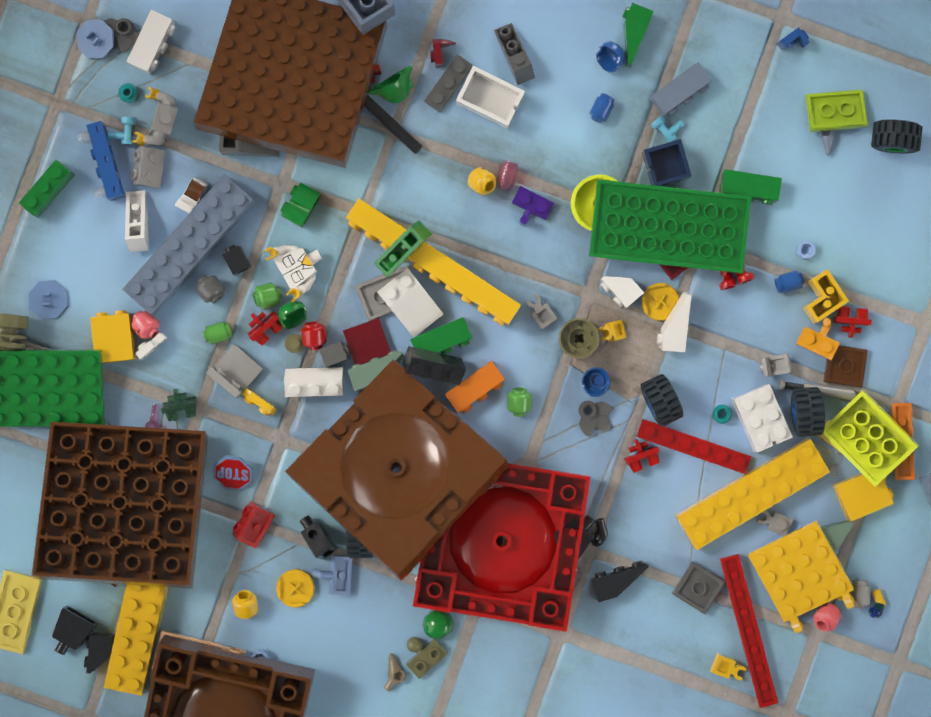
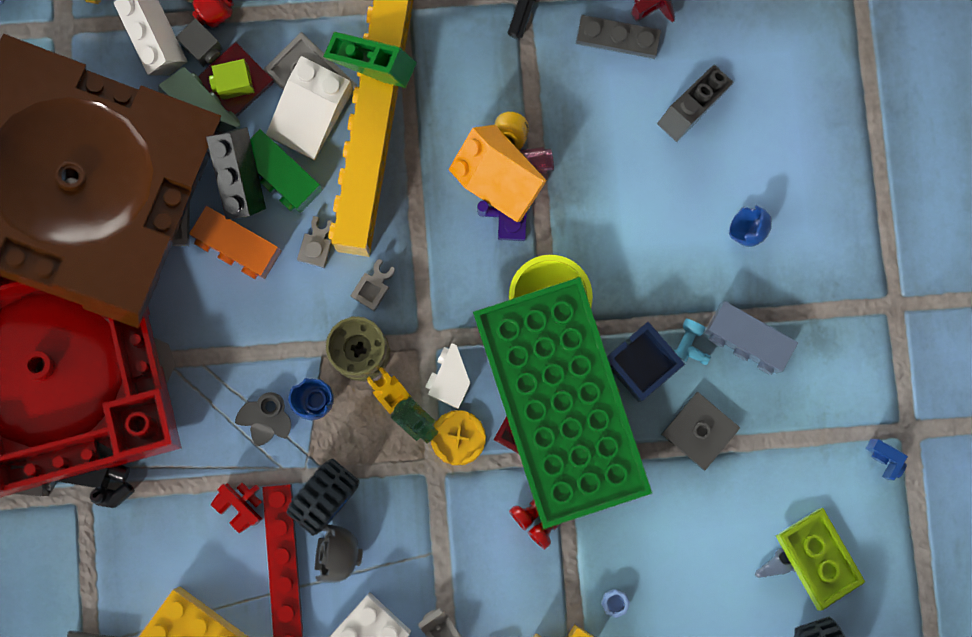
camera: 55 degrees right, 5 degrees down
white piece [456,66,525,129] -> none
bright green head [507,387,532,417] -> none
blue brick [589,93,615,123] -> none
black slope [591,561,649,602] -> none
green slope [622,2,654,68] -> none
white slope [657,292,691,352] -> none
teal plate [712,405,732,424] -> none
green brick [719,169,782,205] -> none
blue brick [774,270,805,293] -> none
none -> lime brick [209,59,254,100]
none -> light grey plate [297,216,334,268]
none -> dark grey cylinder [315,524,363,583]
none -> clear green hips [390,397,439,444]
none -> light orange slope [448,125,547,222]
none -> dark grey plate [661,392,740,471]

